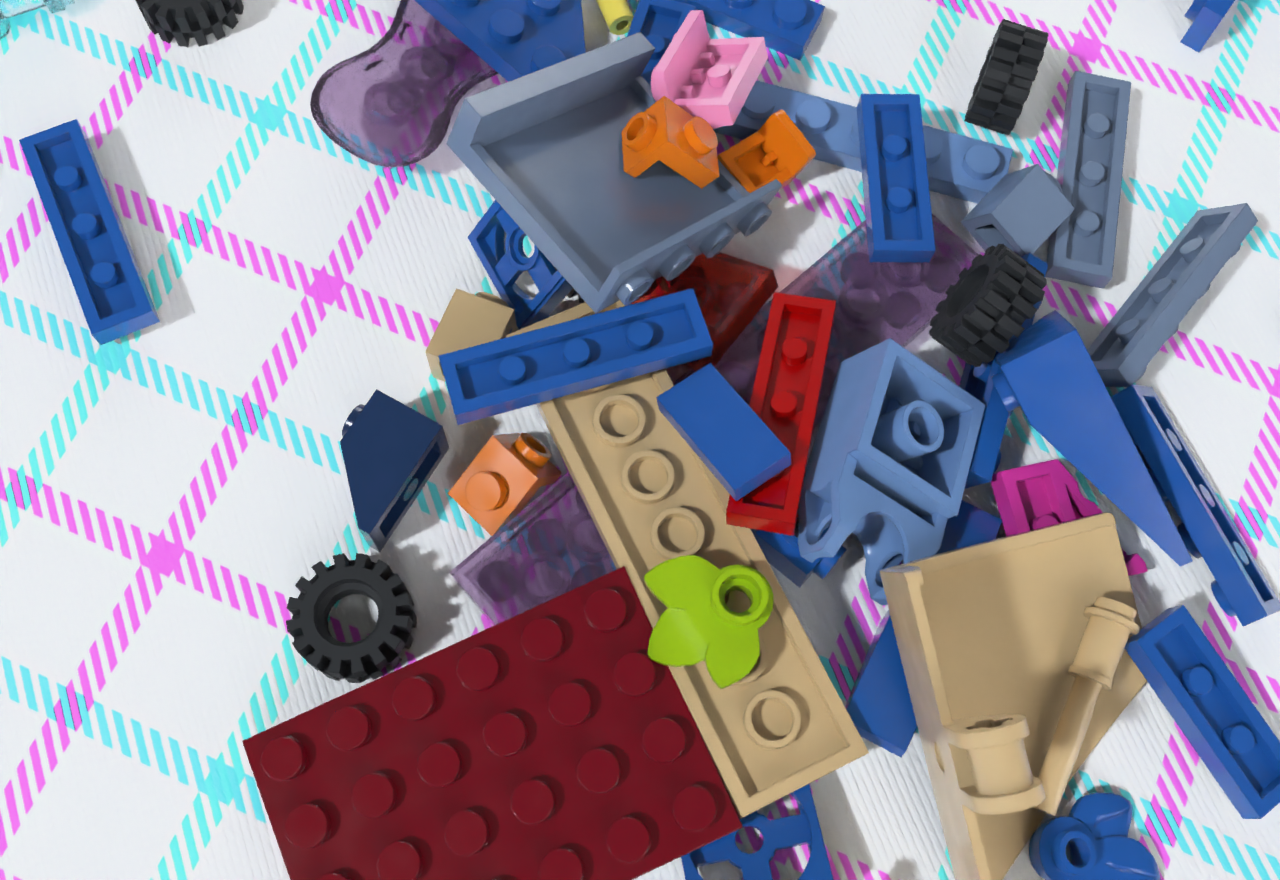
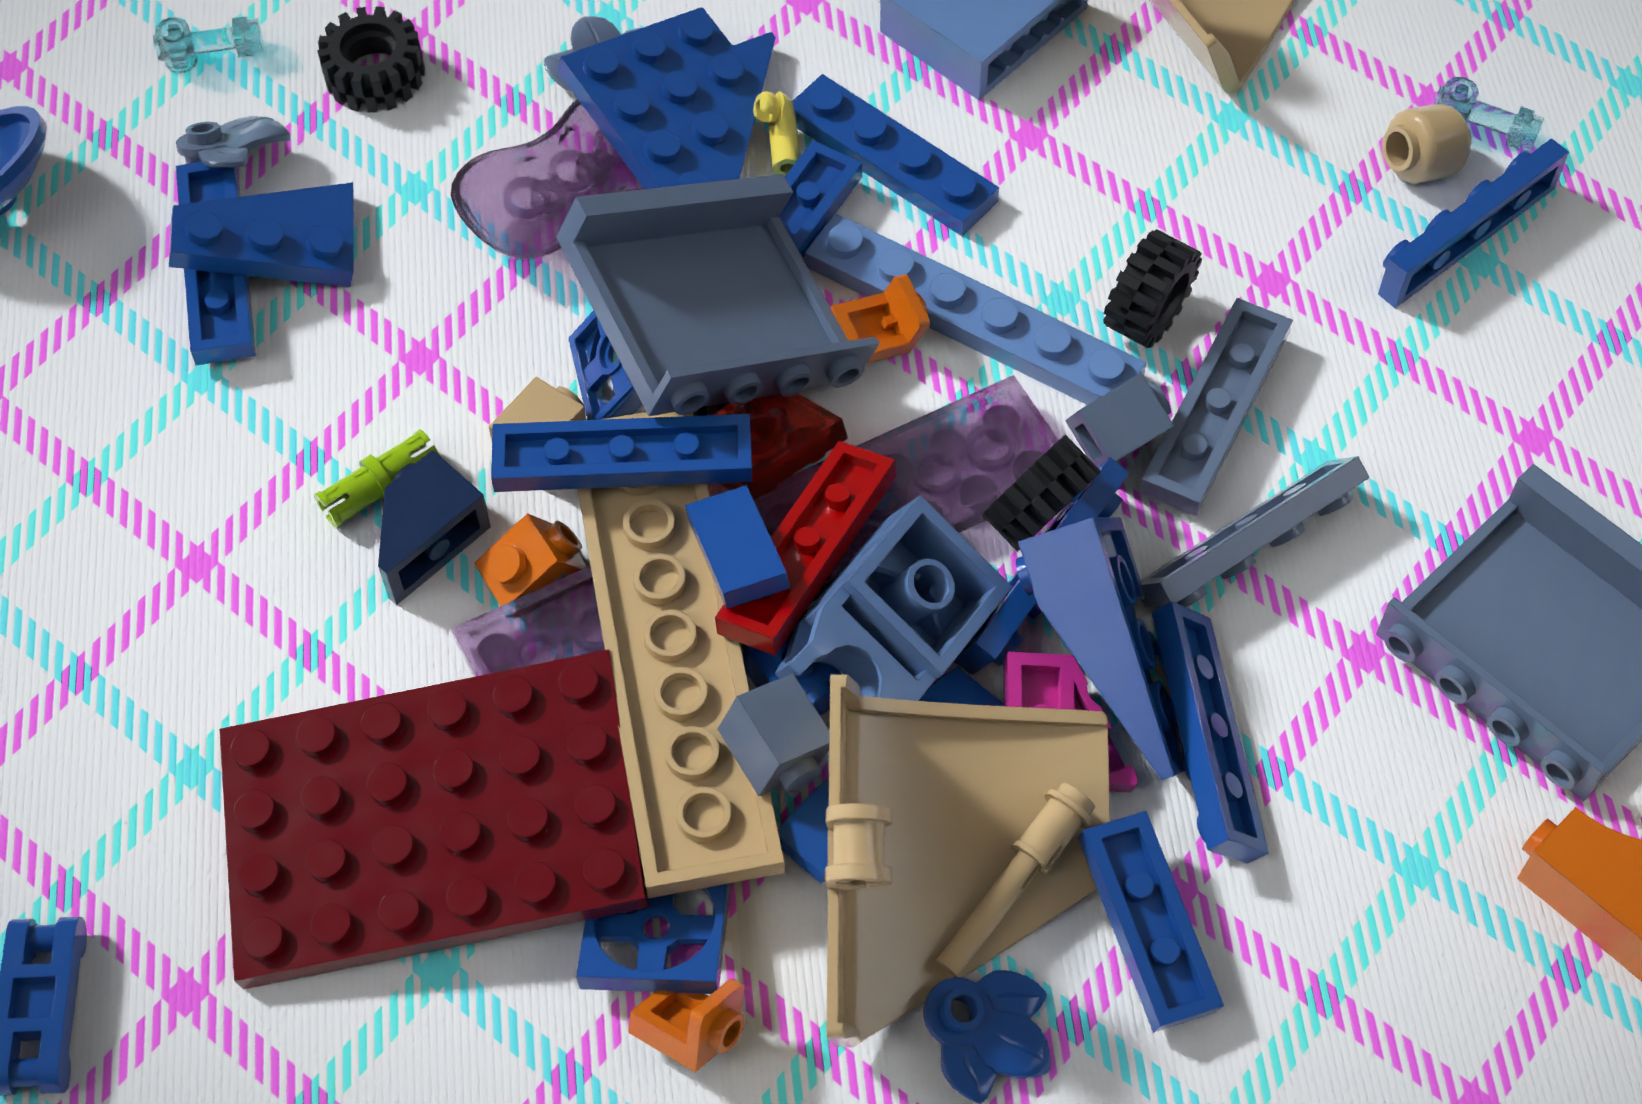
camera: 20 degrees right, 10 degrees down
black tyre [286,553,417,683] -> none
orange bracket [621,96,720,189] -> none
lime plate [644,555,774,689] -> none
bright pink bracket [651,10,768,129] -> none
blue plate [857,94,936,263] -> none
none -> blue wing [168,182,354,287]
none -> sand blue plate [176,116,291,167]
none -> lime pin [314,429,439,528]
none -> sand blue brick [717,673,830,796]

